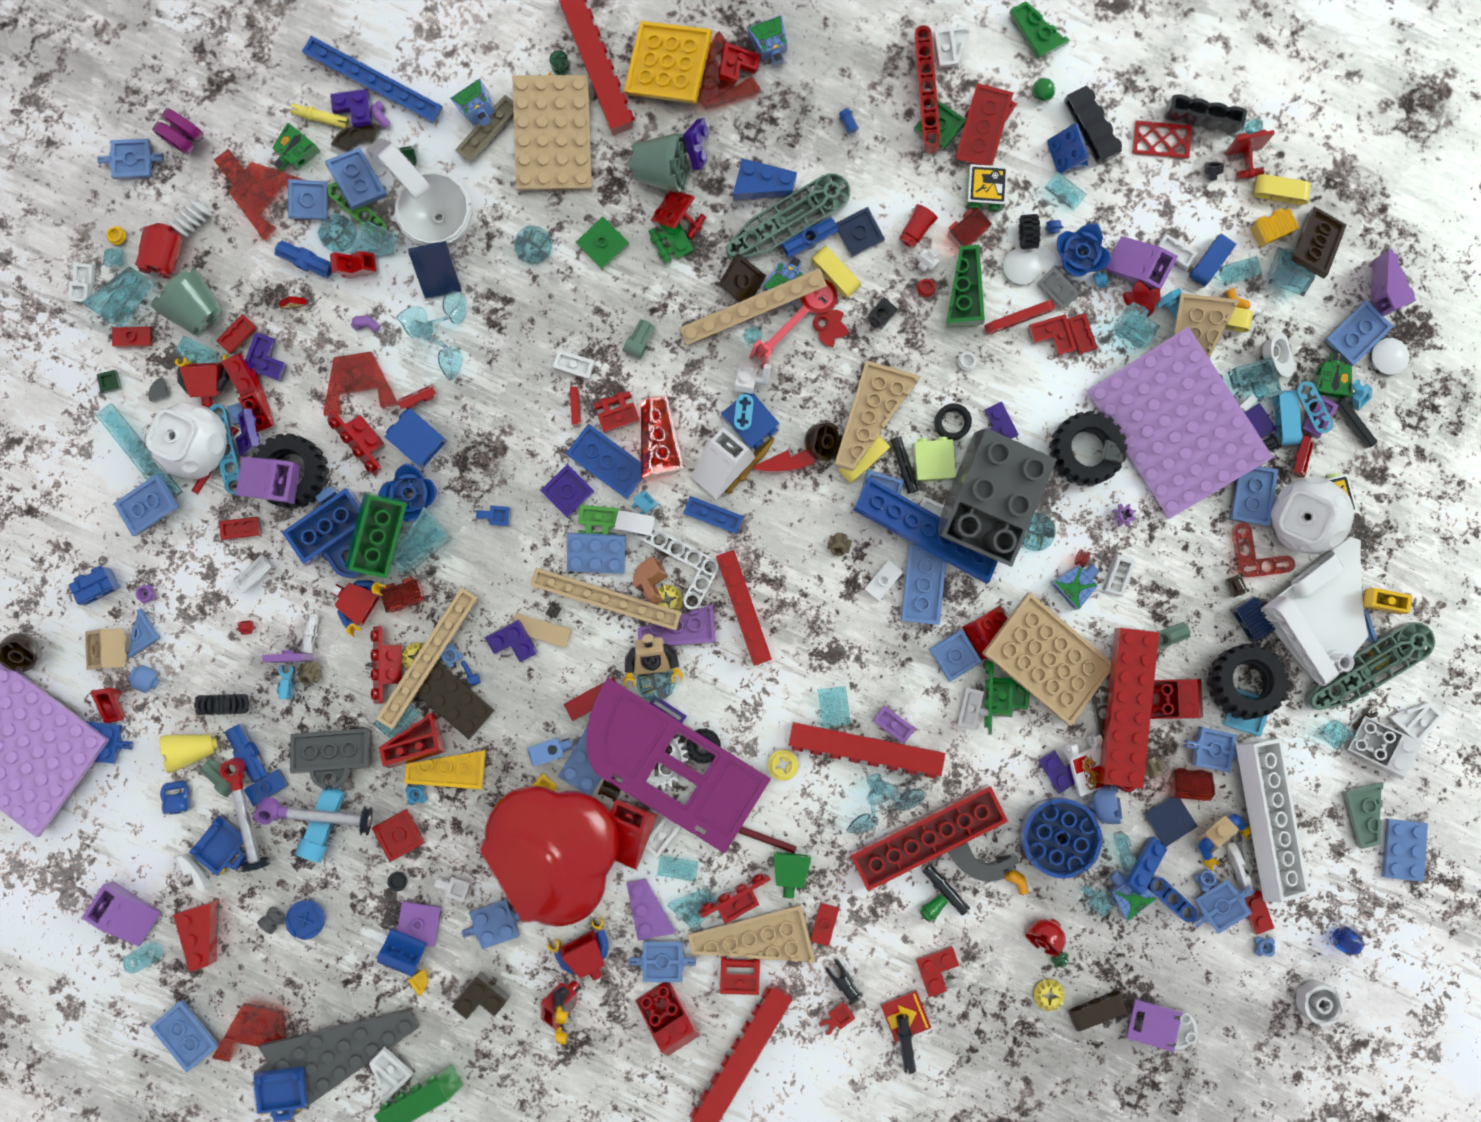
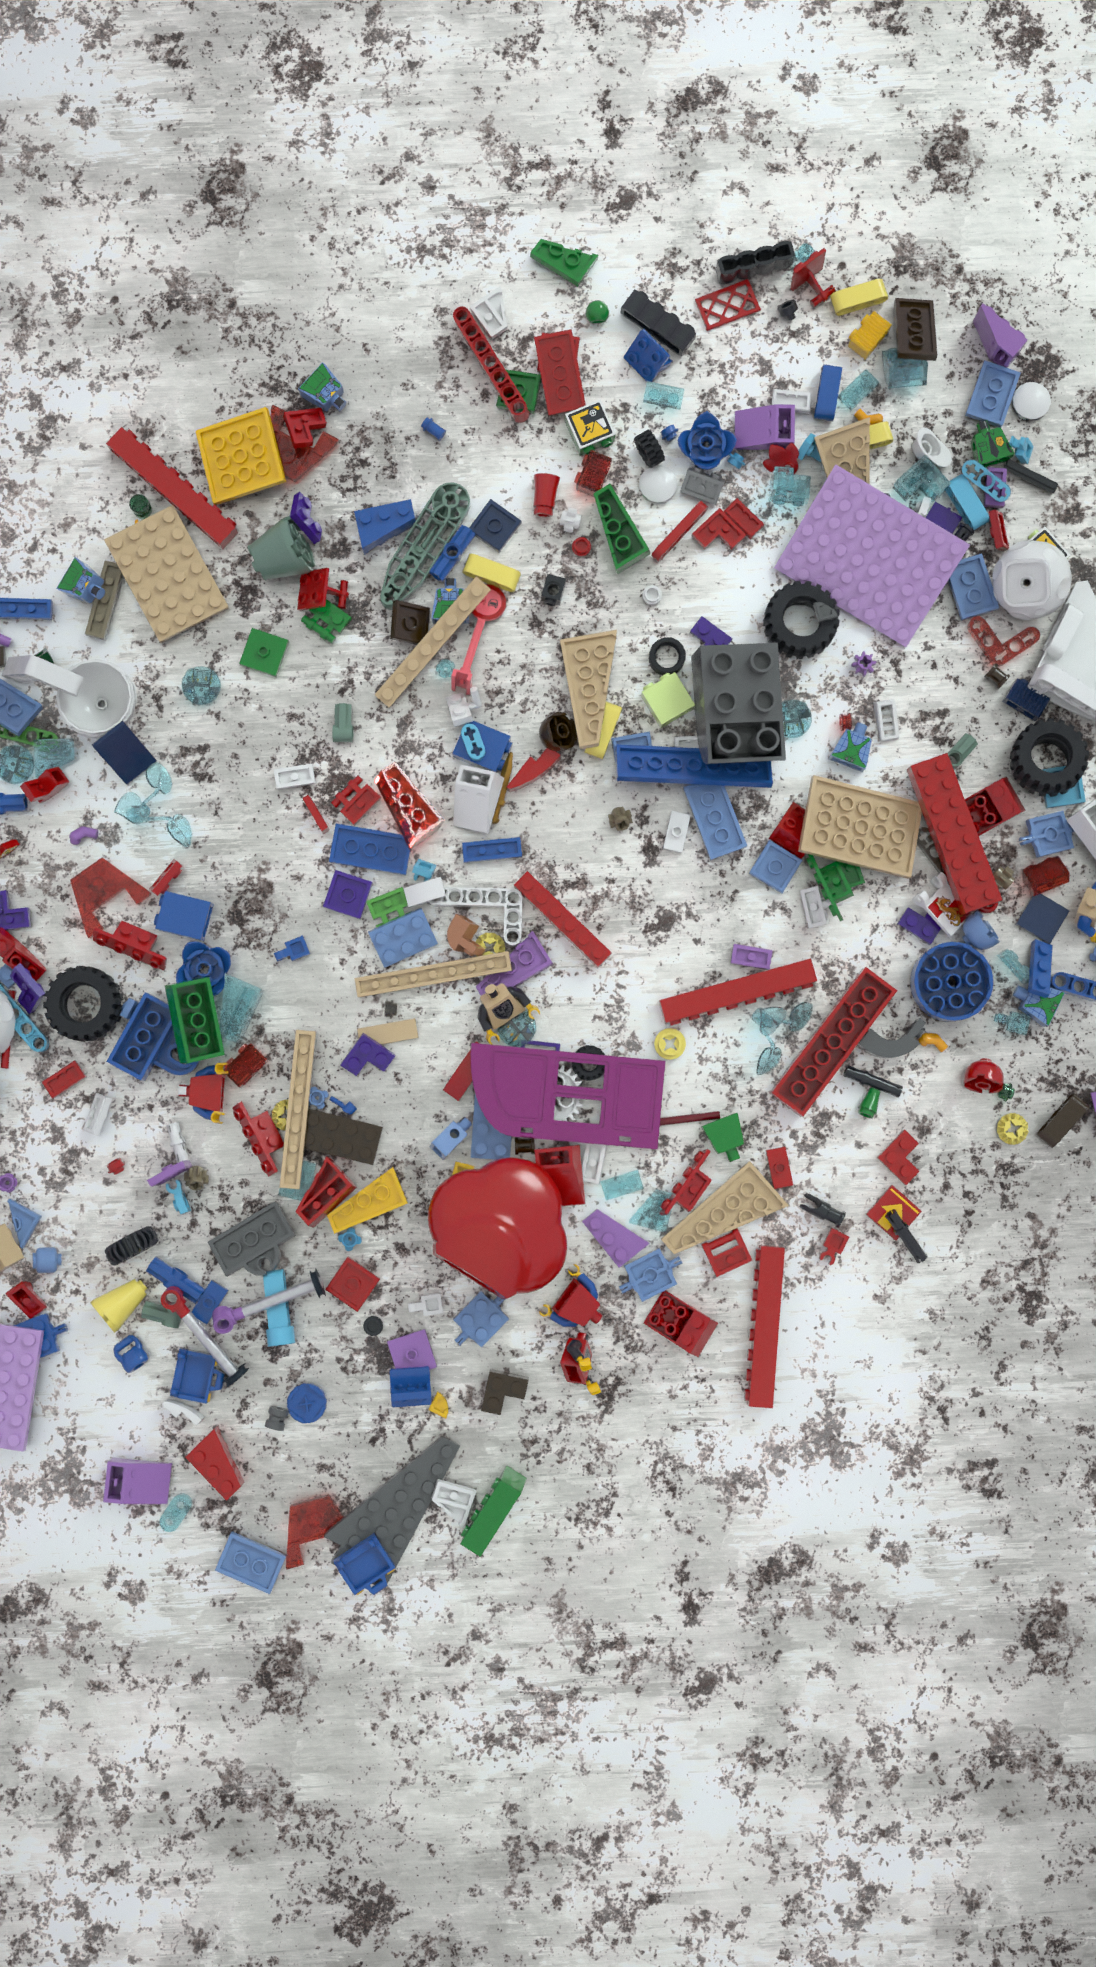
camera: 25 degrees left, 0 degrees up
medium lavender slope [235,457,301,504] -> none
red plate [812,309,849,347] -> none
clear light blue plate [818,686,851,728] -> none
black pin [890,436,919,494] -> none

